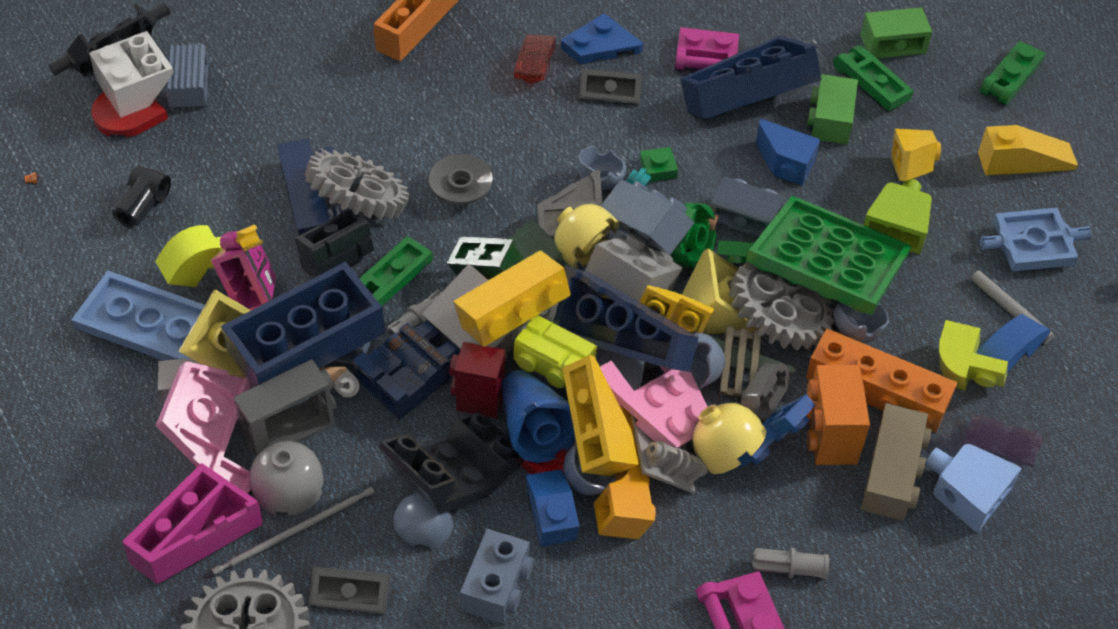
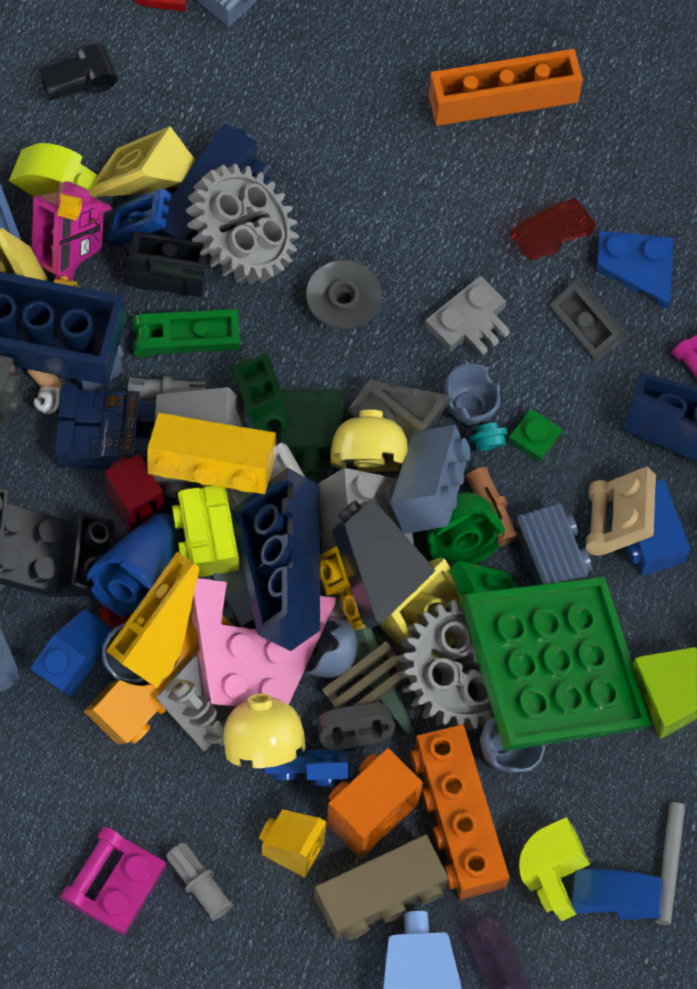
camera: 45 degrees right, 15 degrees up
none -> light yellow slope [88,126,196,197]
none -> blue tile [108,188,171,246]
none -> yellow slope [259,809,326,878]
none -> black slope [332,498,436,628]
none -> light grey hinge [424,276,510,357]
none -> tan plate [586,466,656,556]

